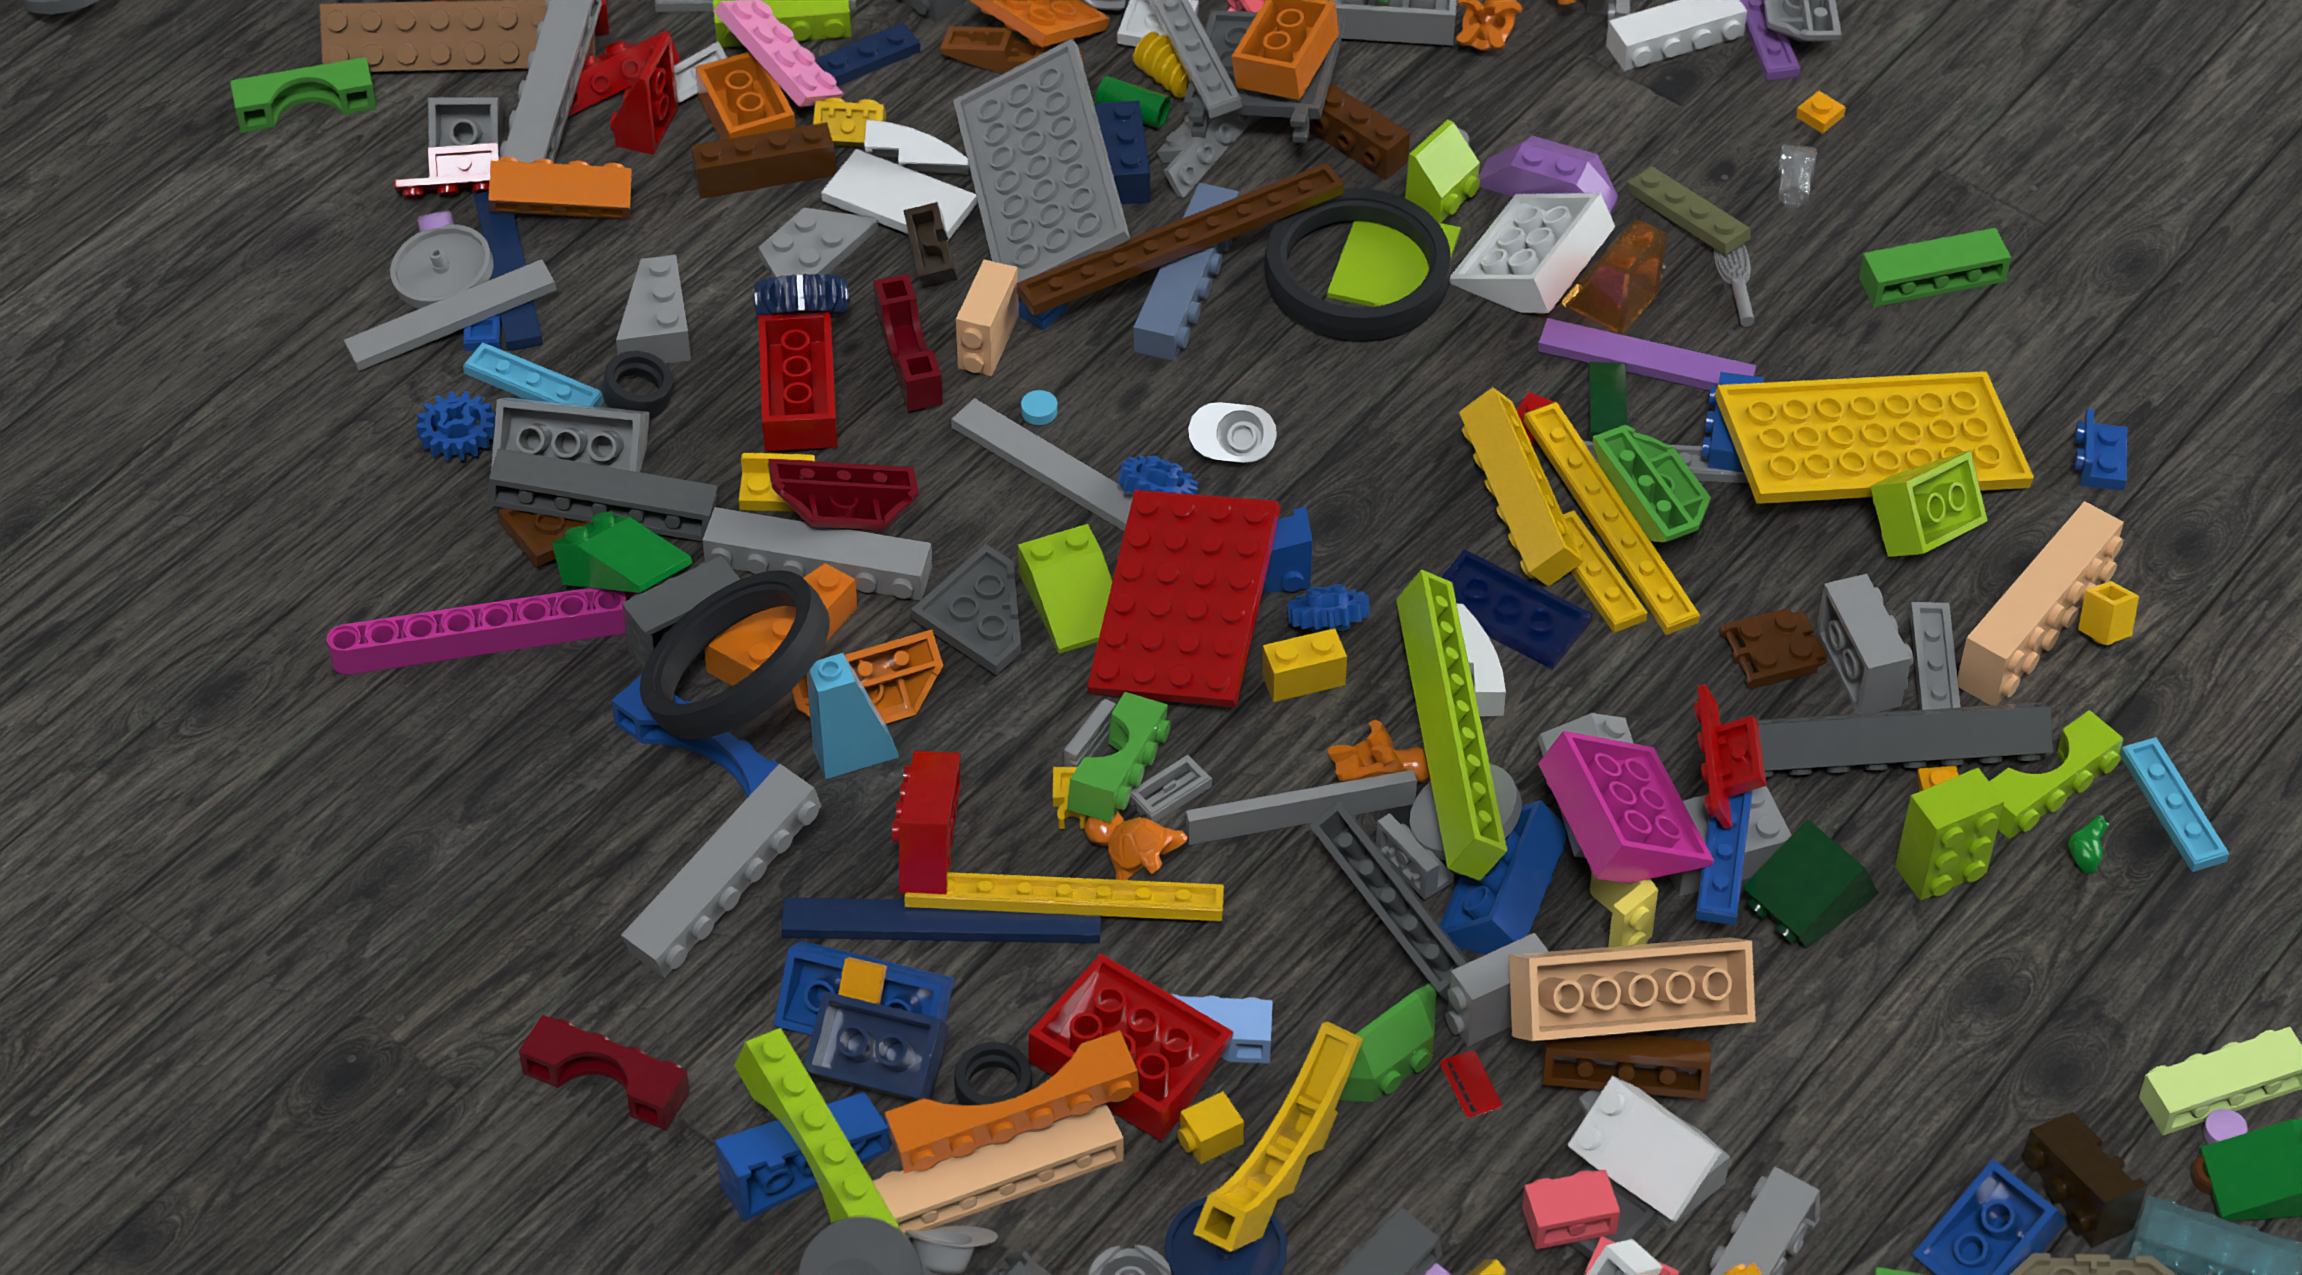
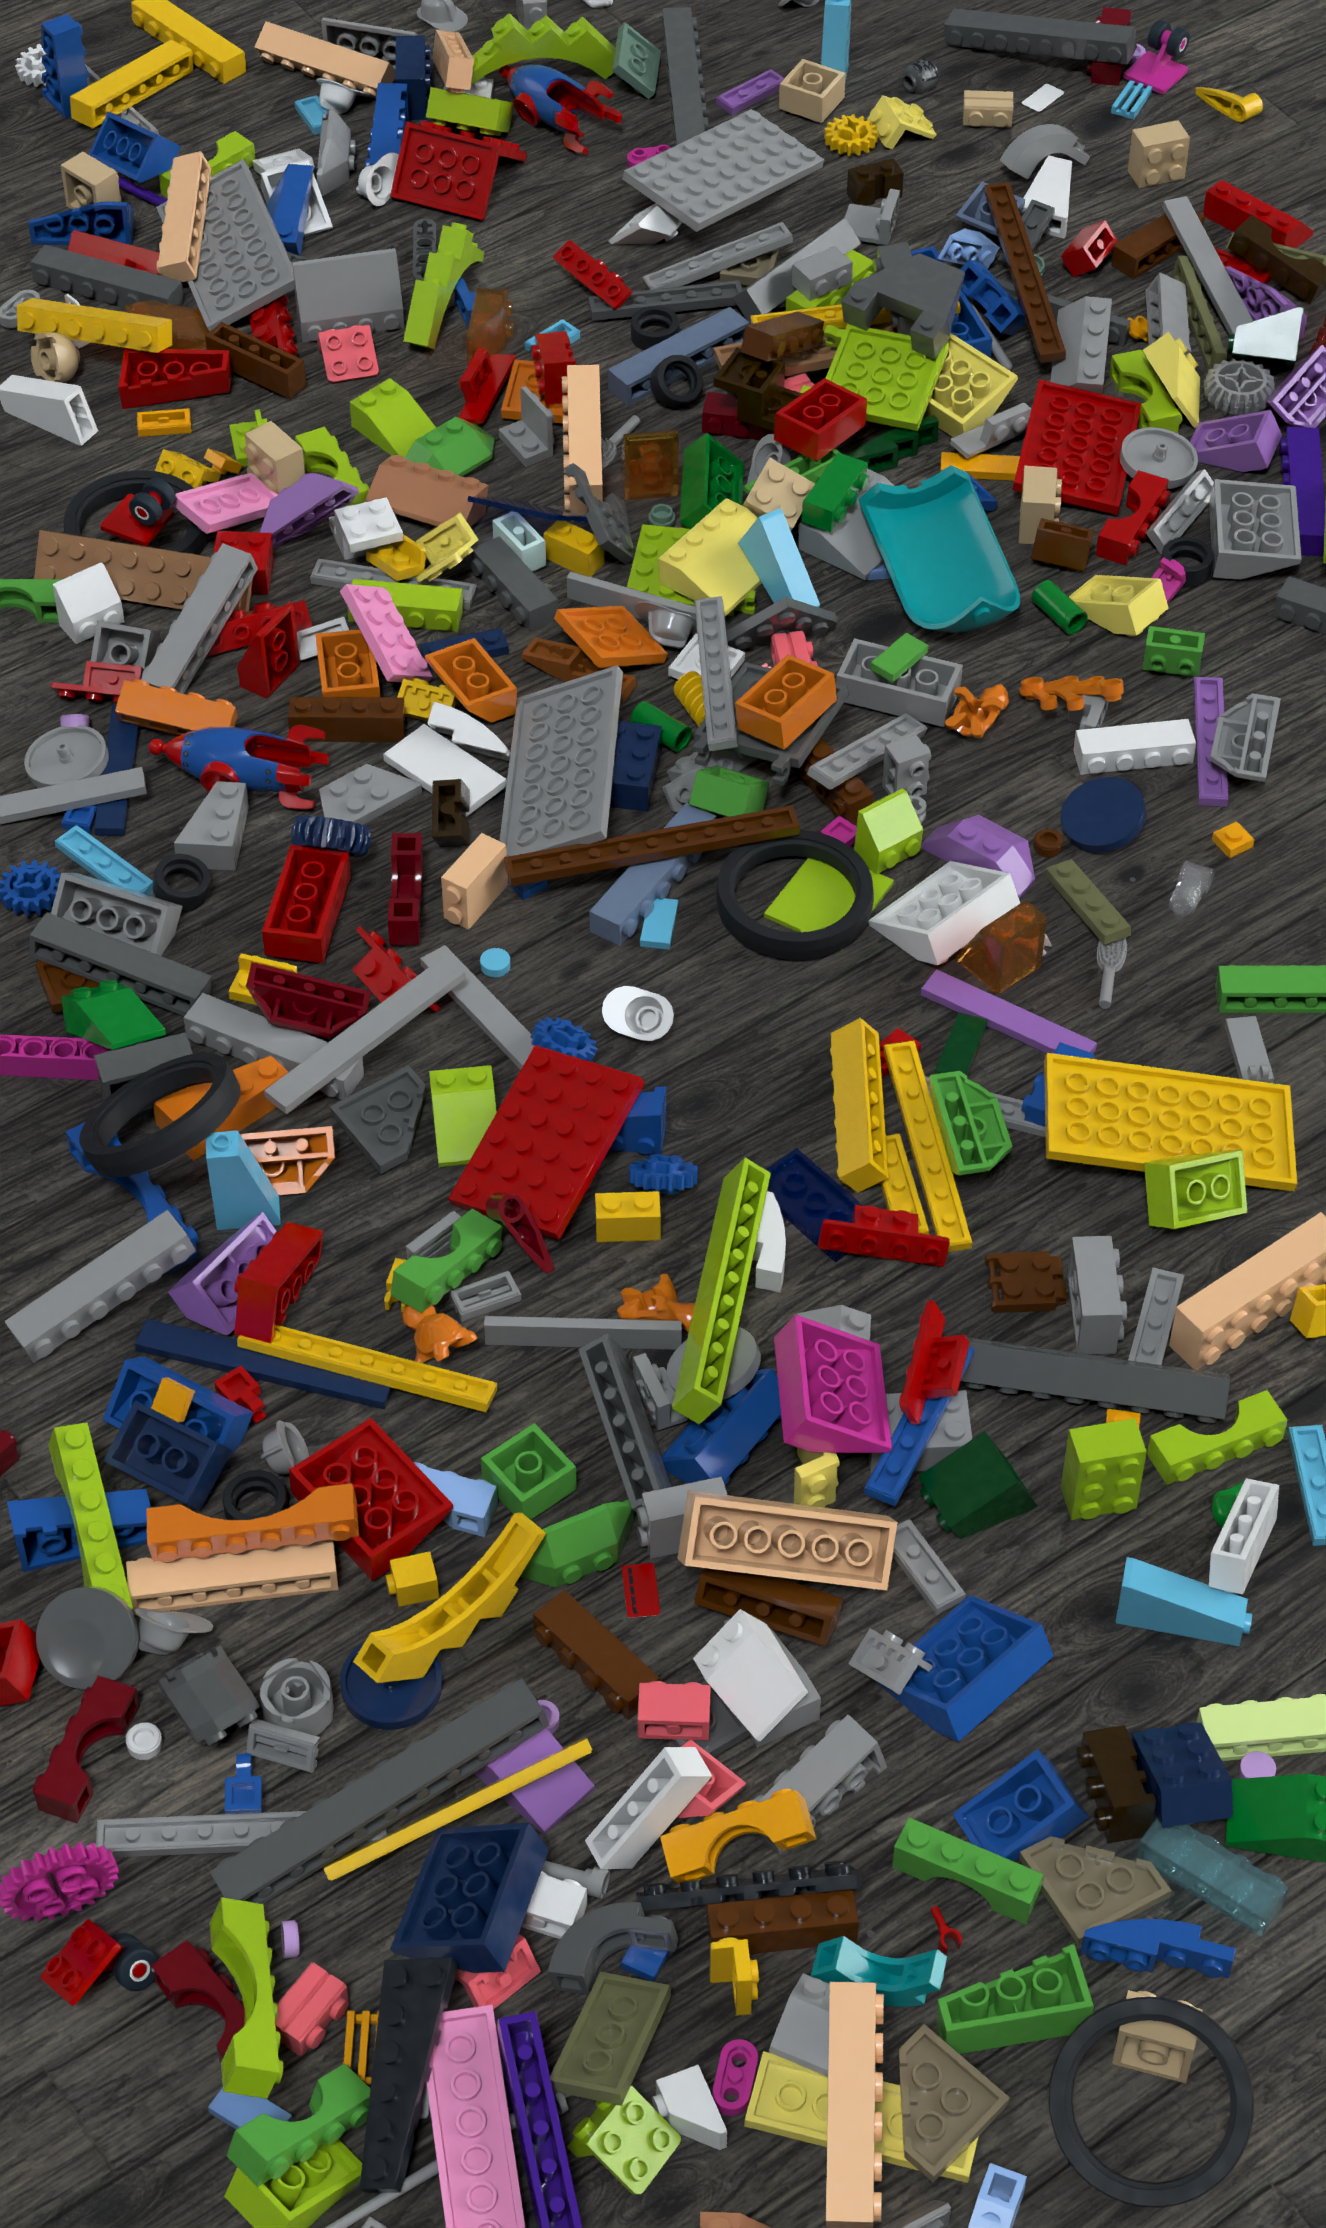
camera: 15 degrees right, 0 degrees up
none -> white slope [53,562,124,644]
none -> piece [148,725,329,810]
none -> medium lavender wedge [168,1212,277,1336]
none -> red plate [214,1366,266,1424]
none -> light grey piece [260,1420,309,1475]
none -> light grey tile [264,957,465,1114]
none -> red bracket [352,926,440,1013]
none -> orange slope [425,638,517,723]
none -> bright green brick [481,1423,577,1520]
none -> dark red piece [486,1193,554,1274]
none -> reddish brown brick [533,1590,659,1721]
none -> medium azure tile [640,898,679,950]
none -> bright green brick [689,765,770,817]
none -> light grey tile [807,713,928,790]
none -> red bracket [818,1205,950,1267]
none -> dark pink plate [820,816,857,847]
none -> light grey bracket [848,1628,933,1695]
none -> blue slope [877,1595,1053,1742]
none -> light grey brick [882,734,931,797]
none -> light grey tile [893,1519,966,1615]
none -> reddish brown tile [1033,829,1063,857]
none -> dark blue piece [1060,777,1146,853]
none -> medium azure slope [1115,1557,1252,1646]
none -> dark blue brick [1132,1722,1233,1828]
none -> white brick [1209,1478,1279,1594]
none -> light grey hinge [1224,1016,1274,1083]

